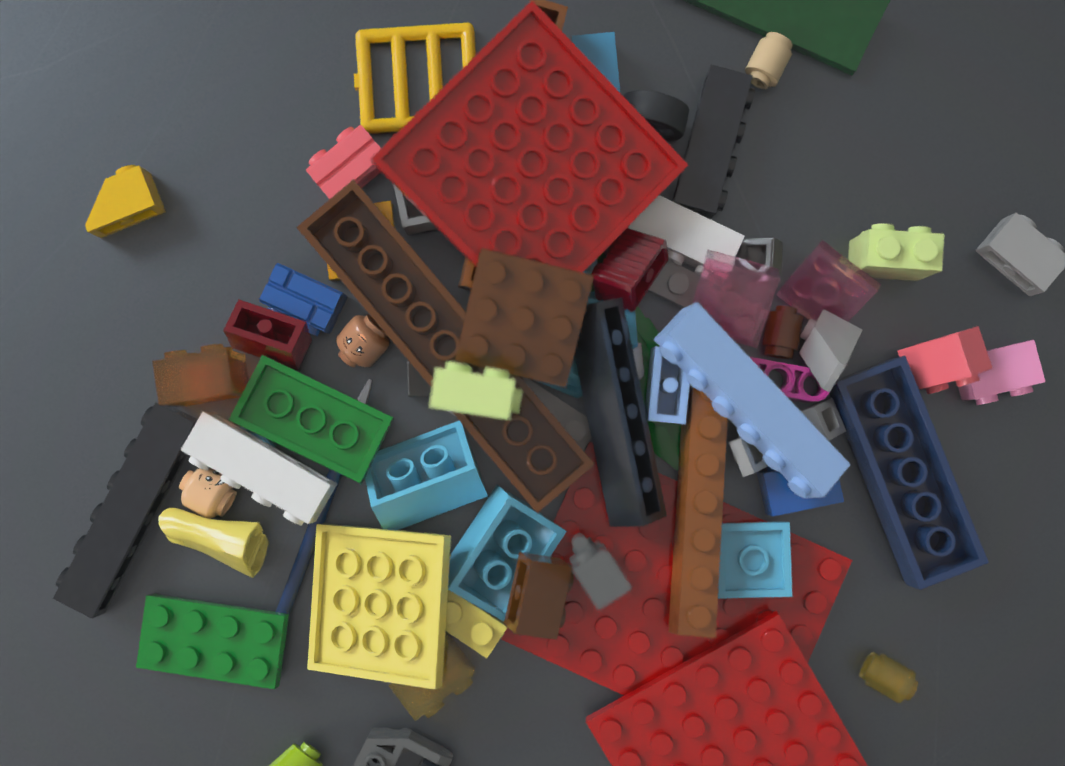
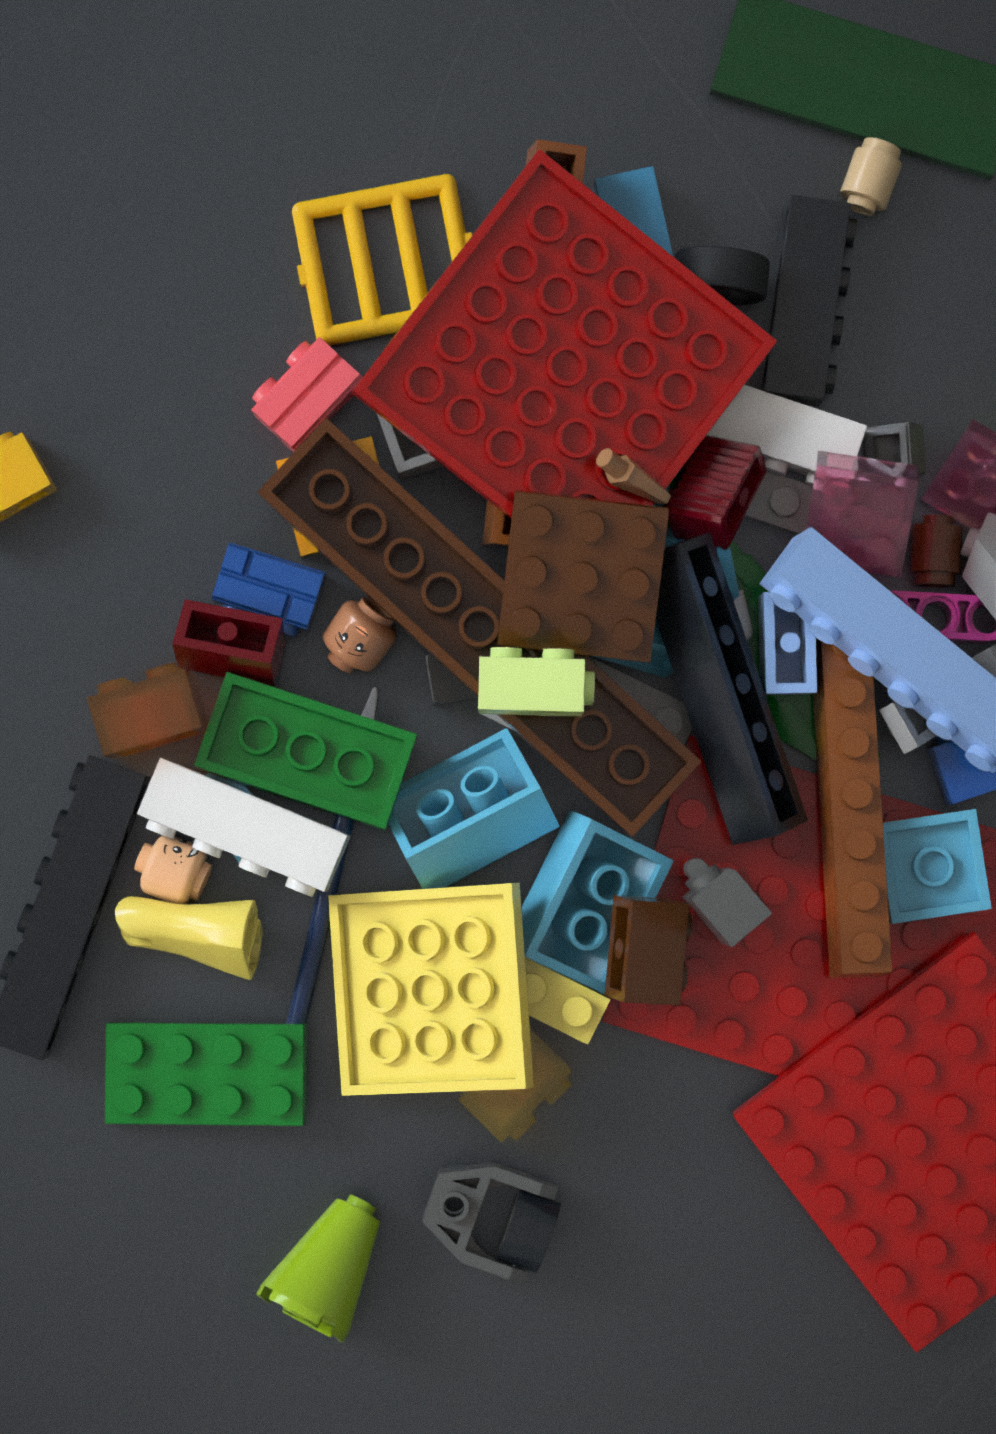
camera: 10 degrees left, 0 degrees up
none -> medium nougat bar [596,448,671,504]

